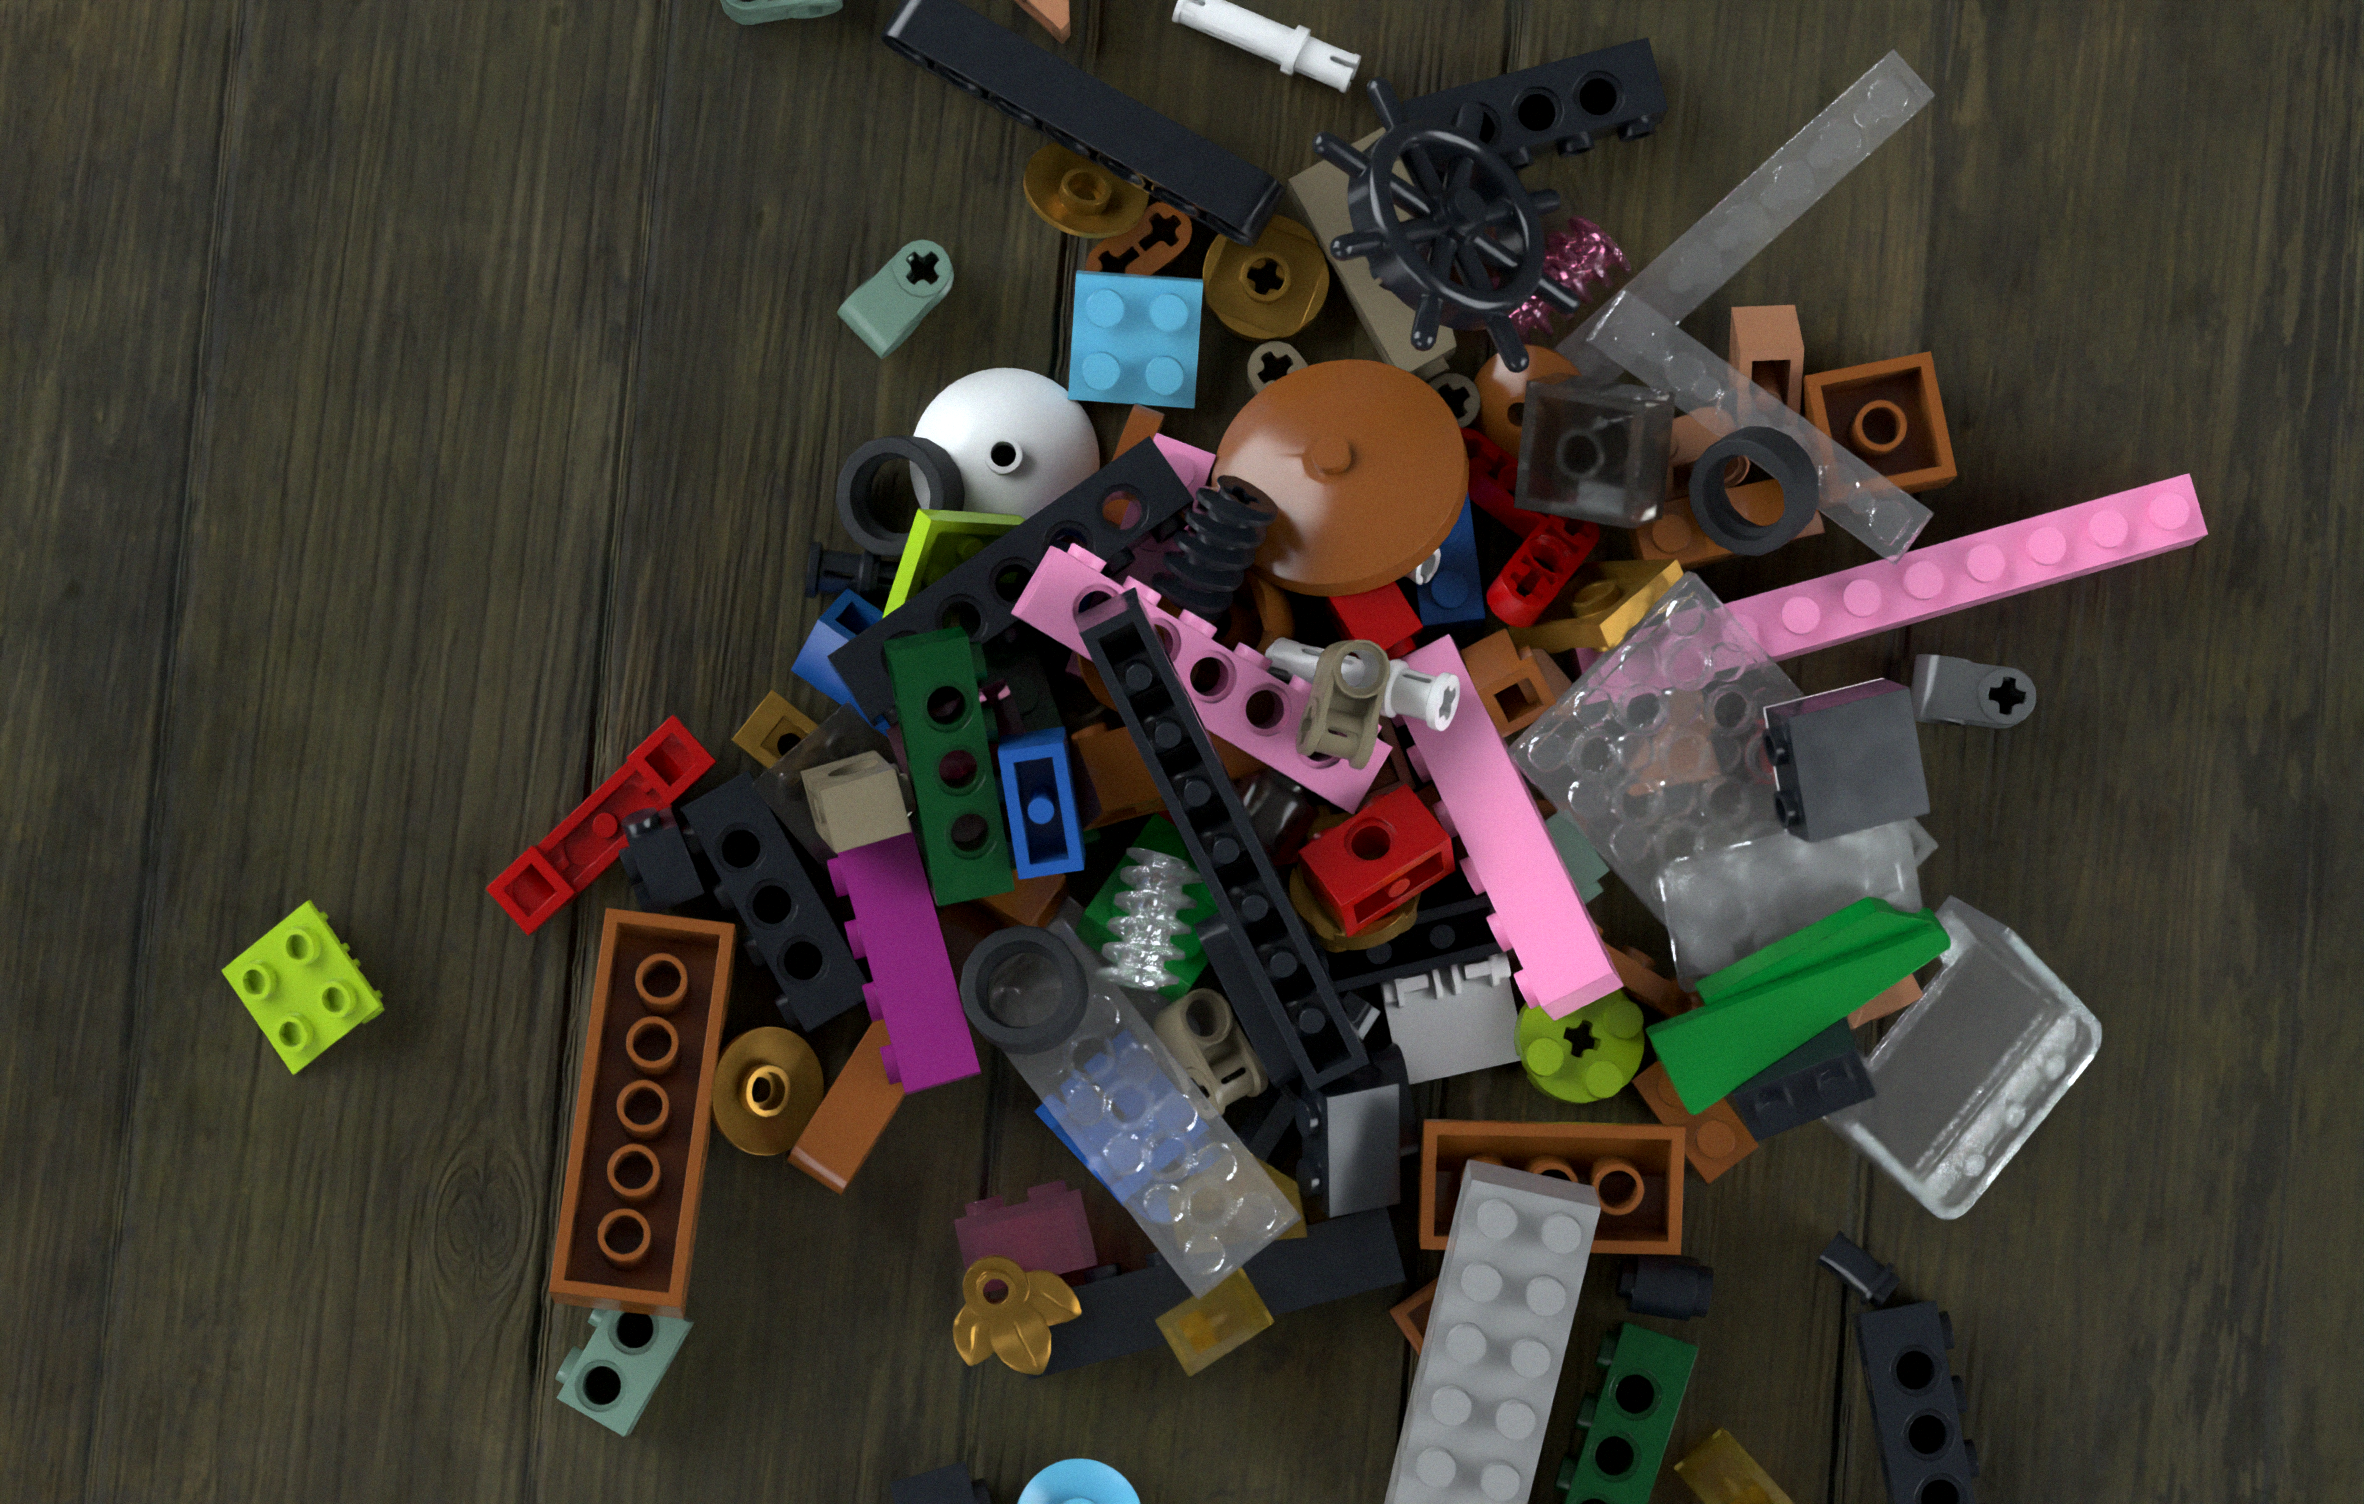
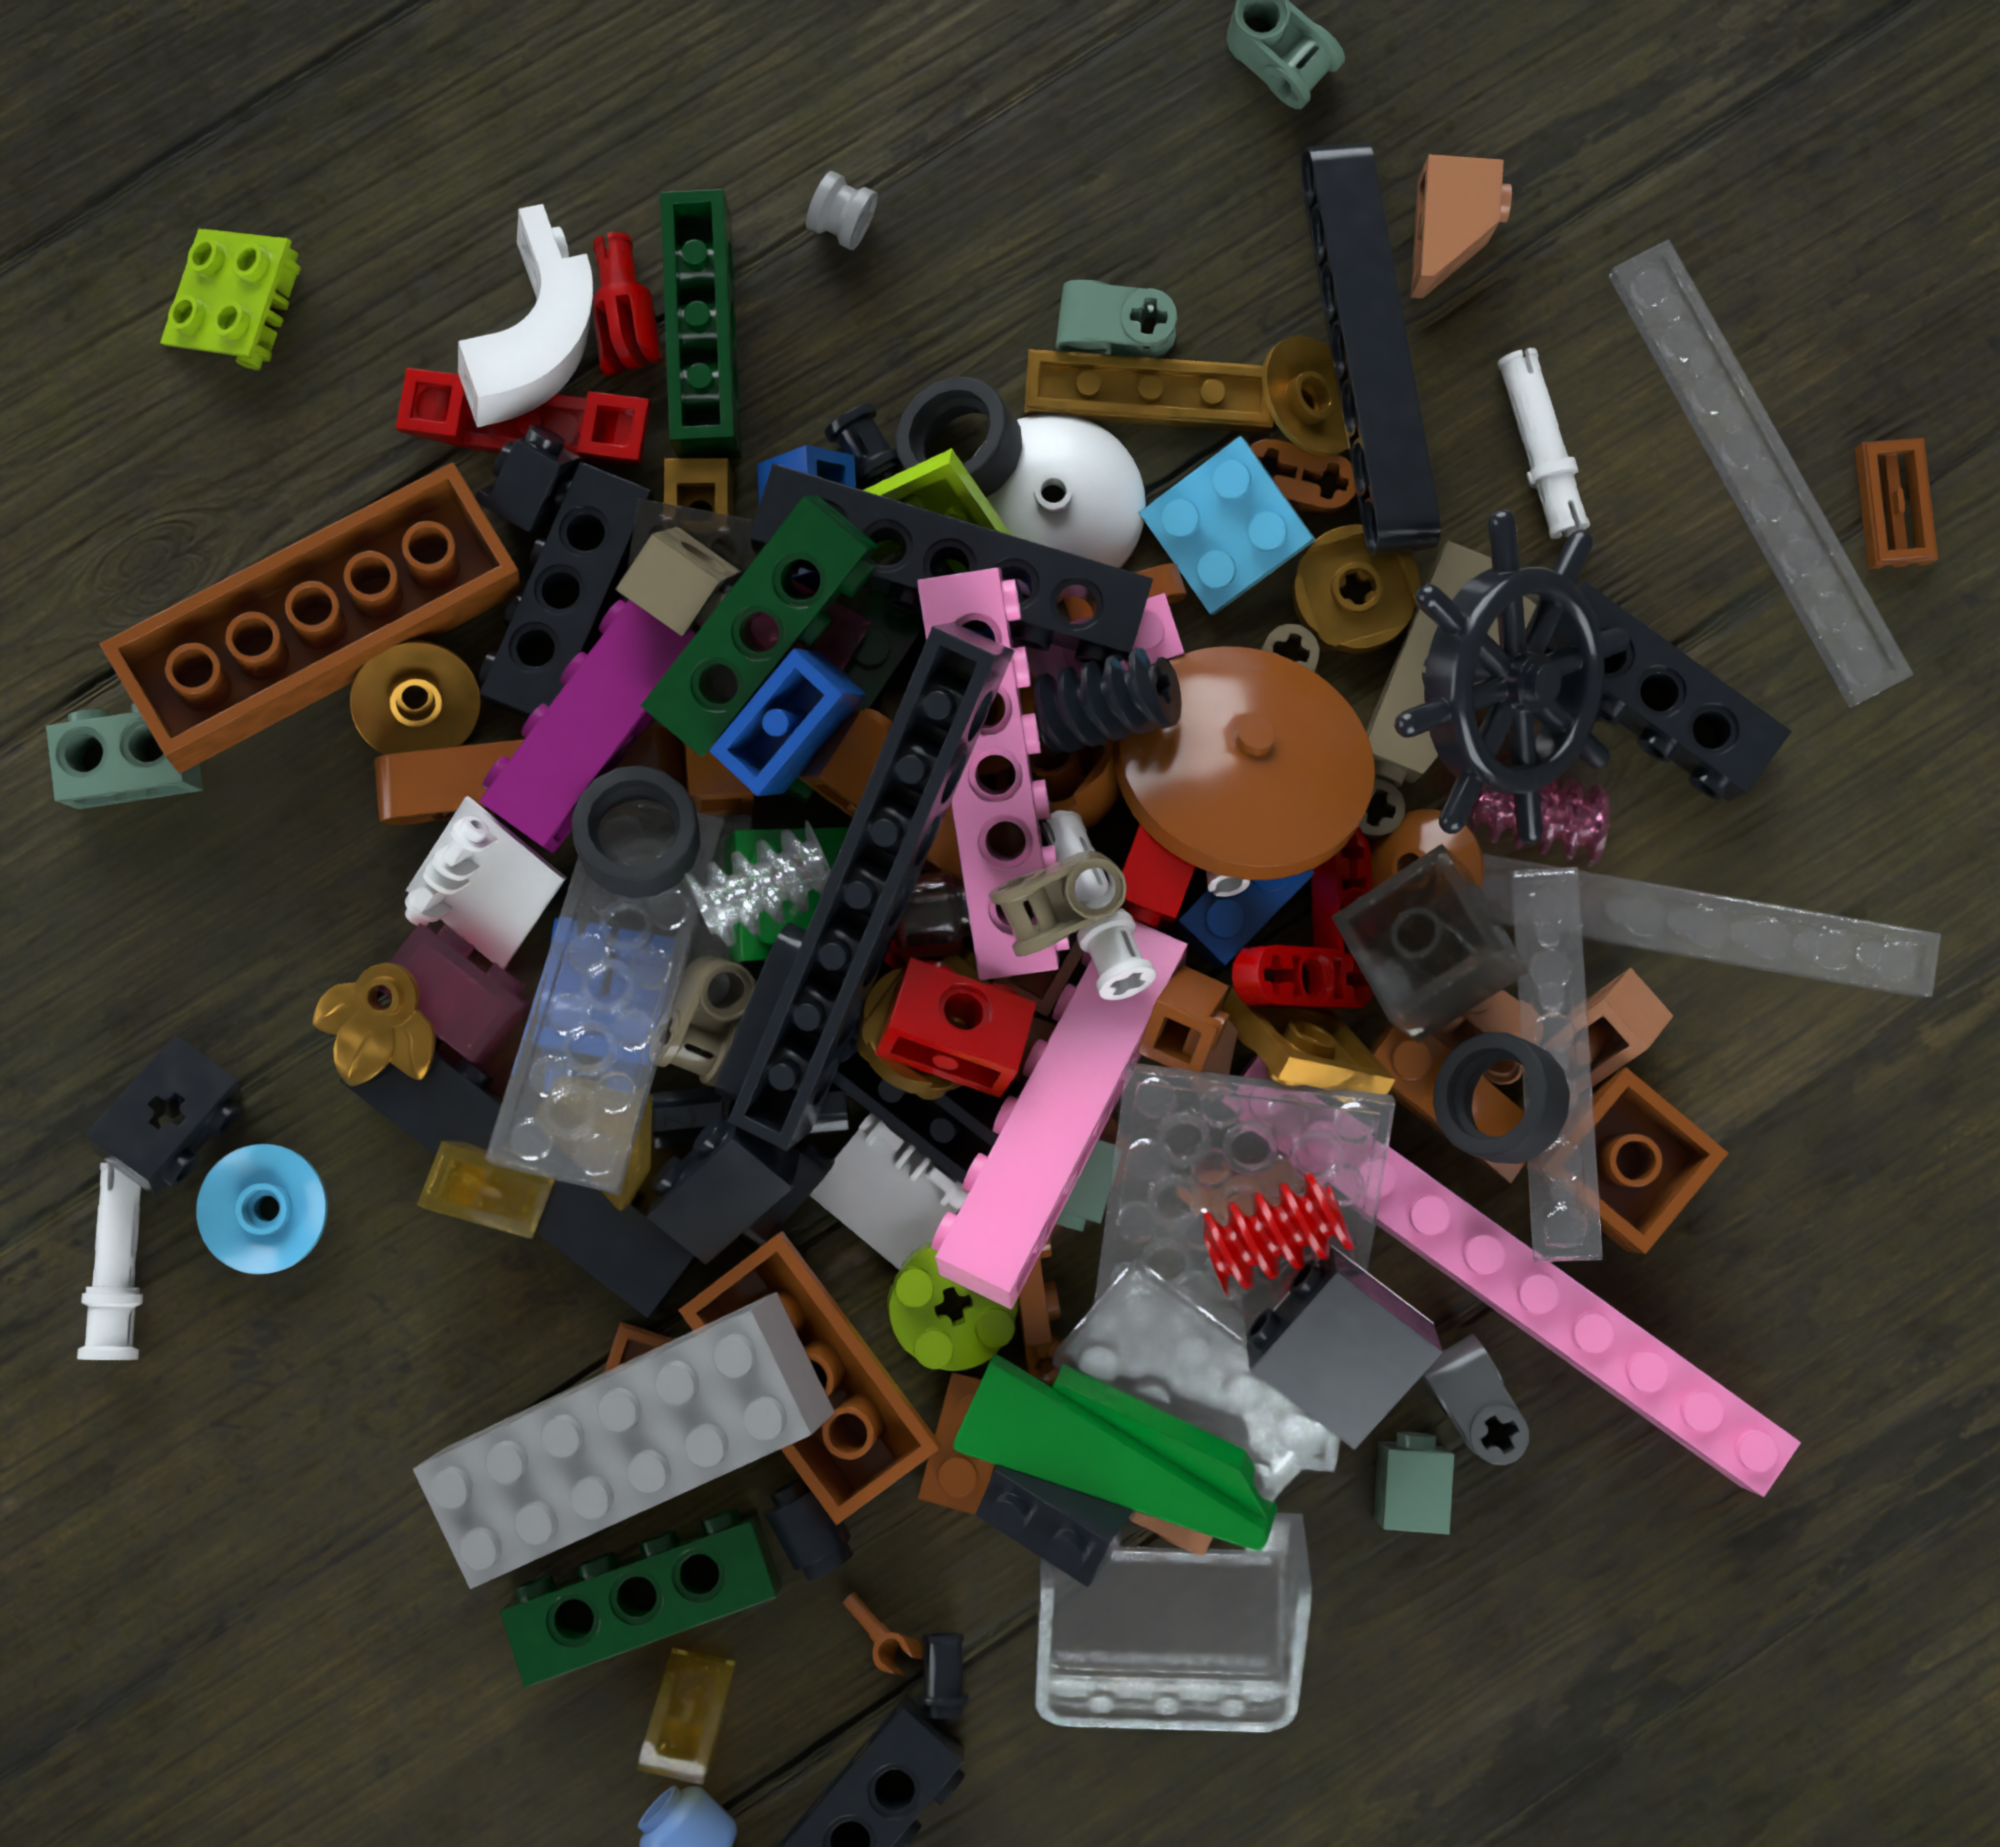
camera: 55 degrees right, 0 degrees up
none -> white hinge [405,796,567,970]
none -> white arch [458,204,593,427]
none -> red arm [591,232,663,377]
none -> dark green brick [660,189,742,459]
none -> light grey wheel [805,171,878,250]
none -> dark orange hand [843,1592,923,1677]
none -> pearl gold tile [1024,349,1273,433]
none -> red piece [1202,1172,1355,1297]
none -> sand green brick [1373,1432,1454,1535]

